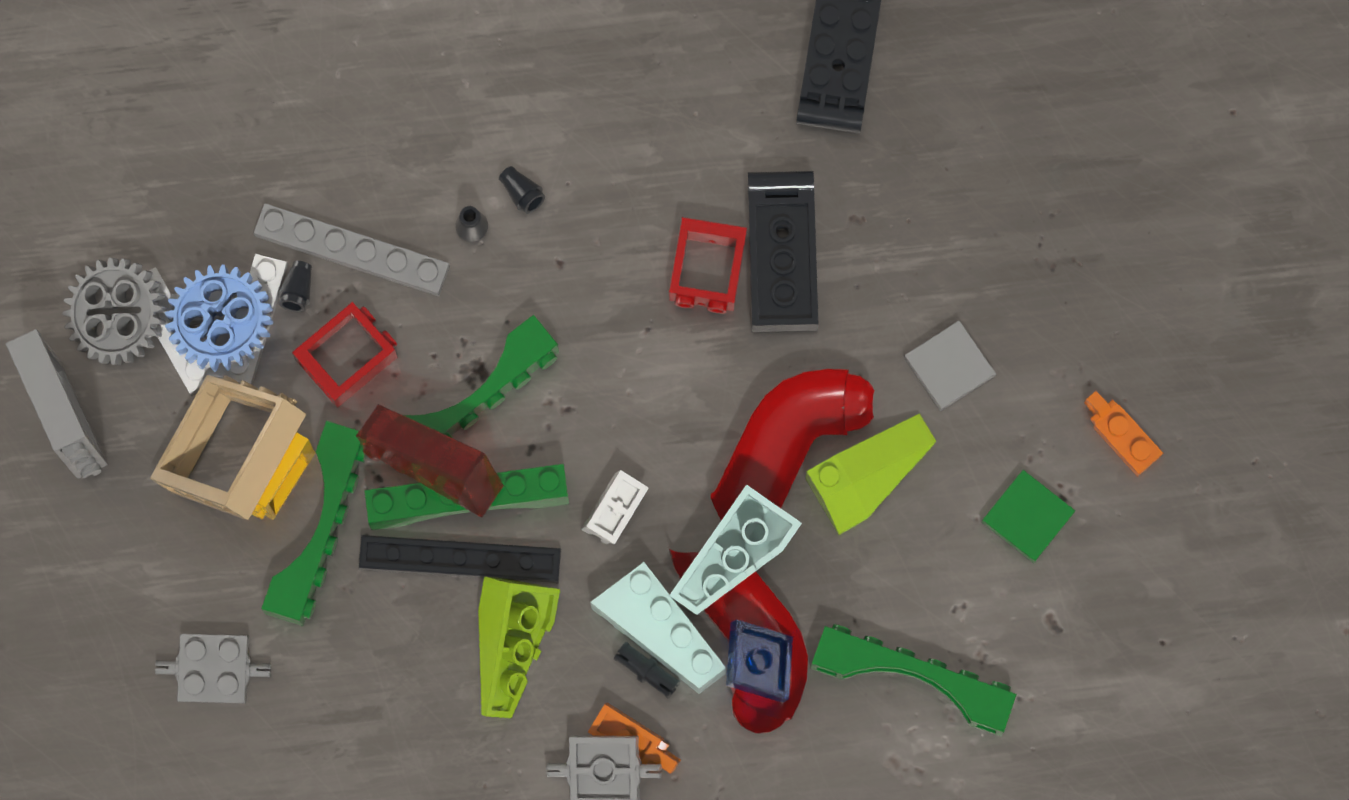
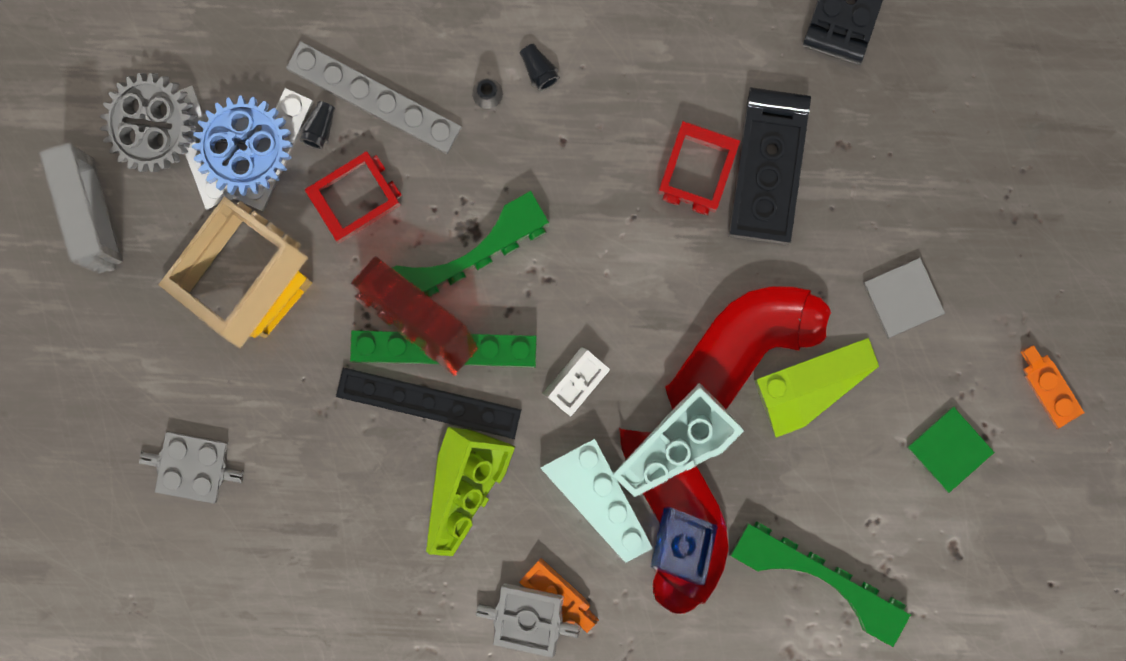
camera: 10 degrees right, 10 degrees up
green arch [261,421,370,626] -> none
black pin [614,642,681,699] -> none

